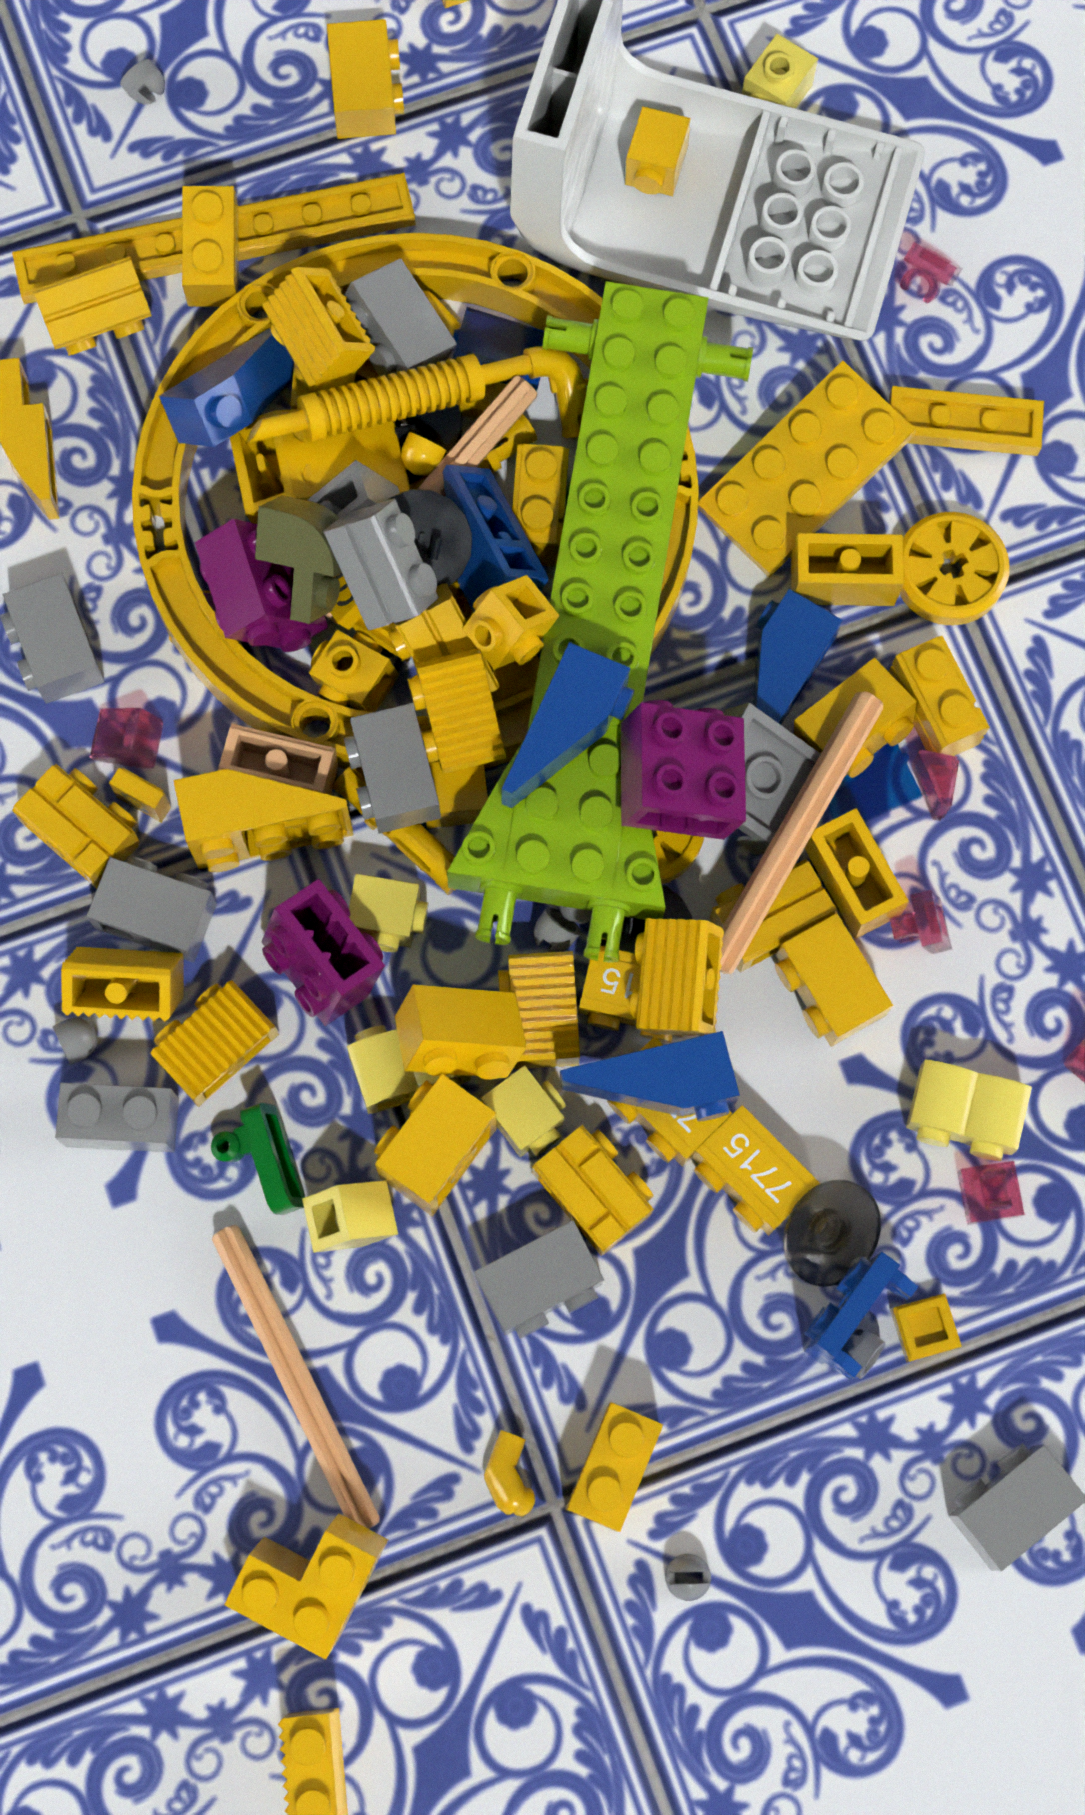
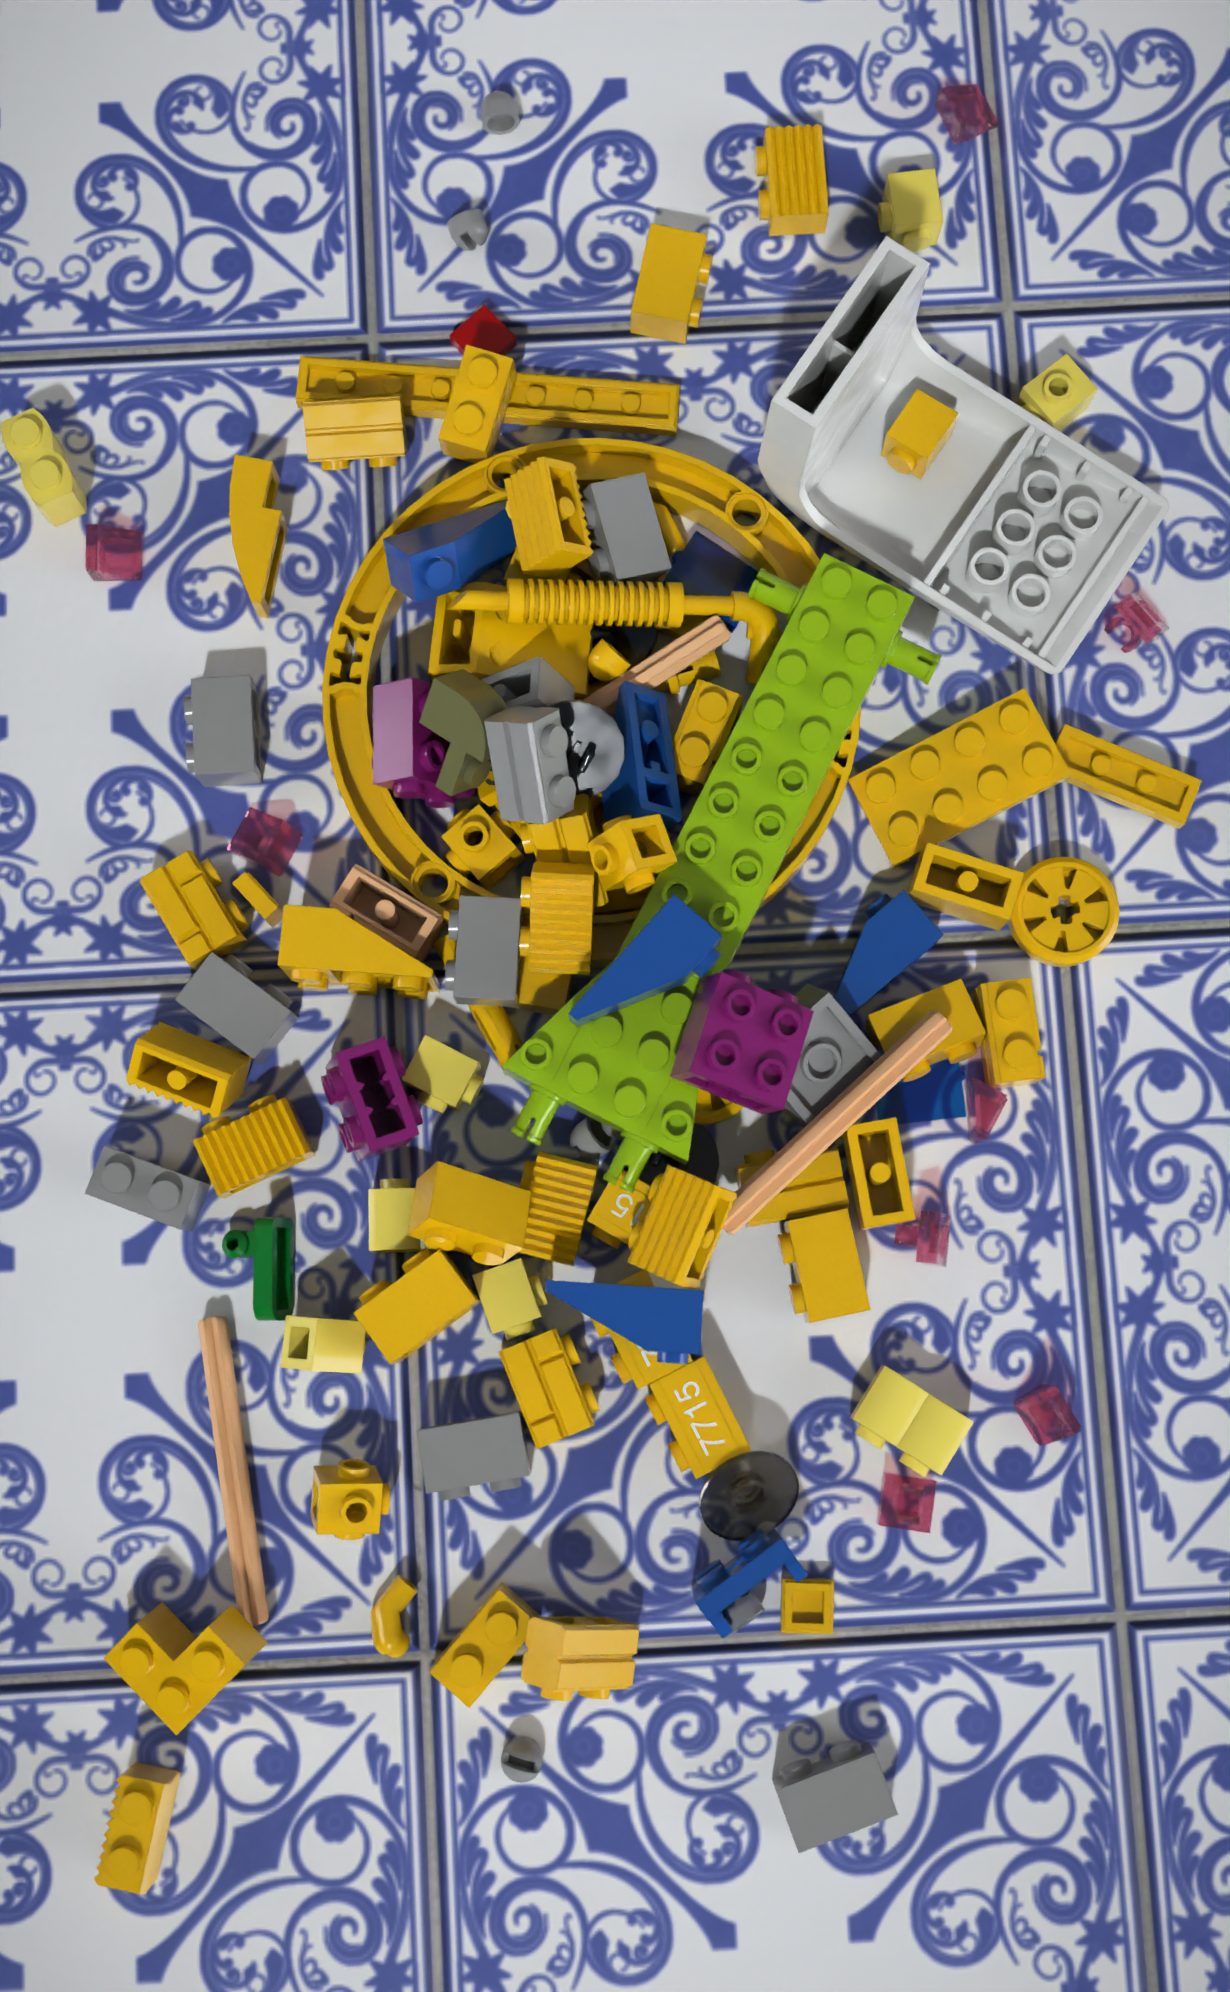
camera: 20 degrees right, 5 degrees up
light grey hinge [52,1017,98,1065] -> none
none -> yellow brick [310,1459,390,1540]
none -> red tile [449,305,517,356]
none -> yellow brick [521,1616,640,1701]

